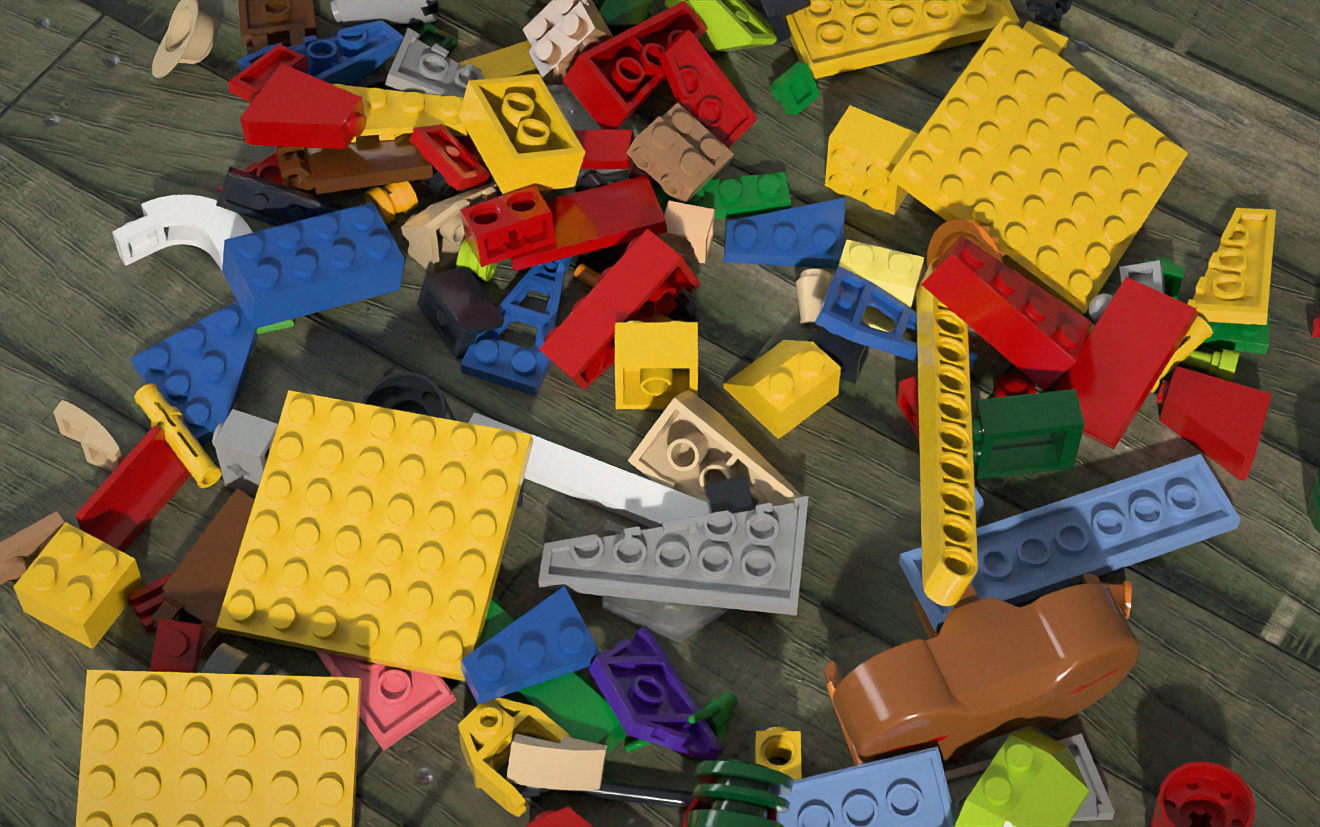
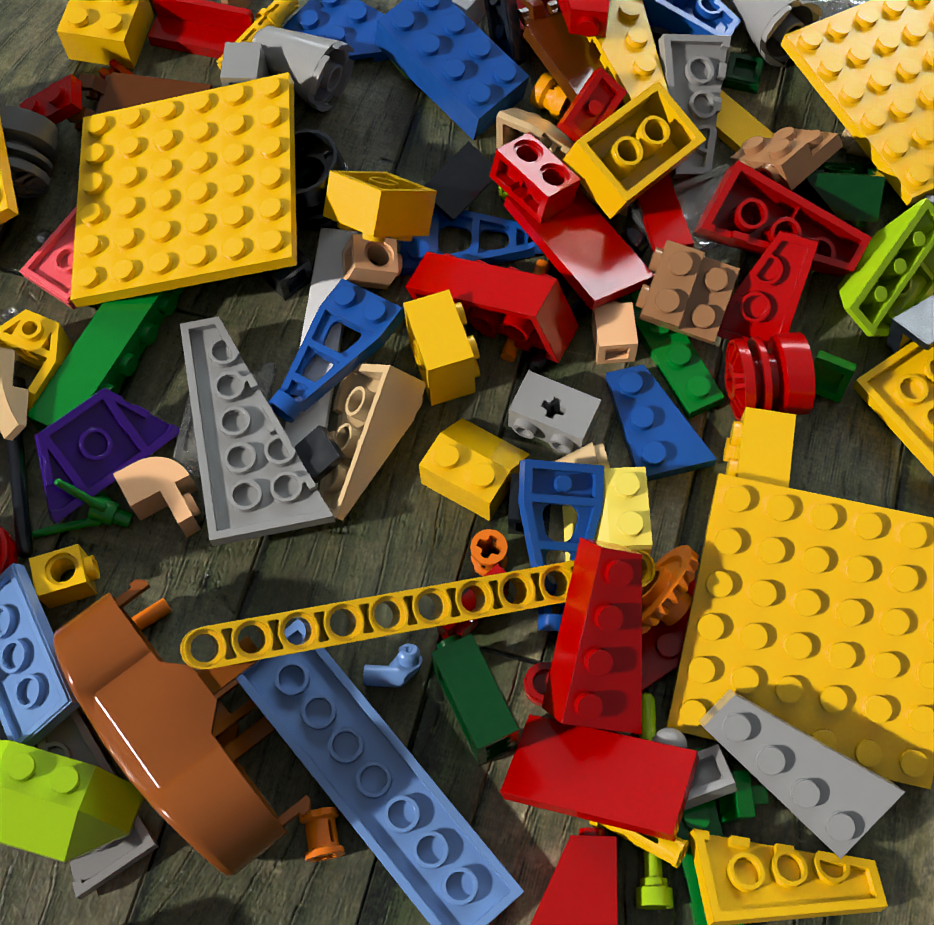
camera: 75 degrees right, 10 degrees up
blue wing [461,586,601,704] -> none
none -> light nougat brick [113,457,201,537]
none -> light grey cone [252,26,354,112]
none -> blue plate [268,278,405,423]
none -> yellow brick [323,170,437,242]
none -> light nougat brick [342,234,402,290]
none -> orange bush [470,529,508,576]
none -> light grey brick [508,370,602,454]
none -> light grey wedge [699,689,905,859]
none -> red wheel [725,332,815,421]

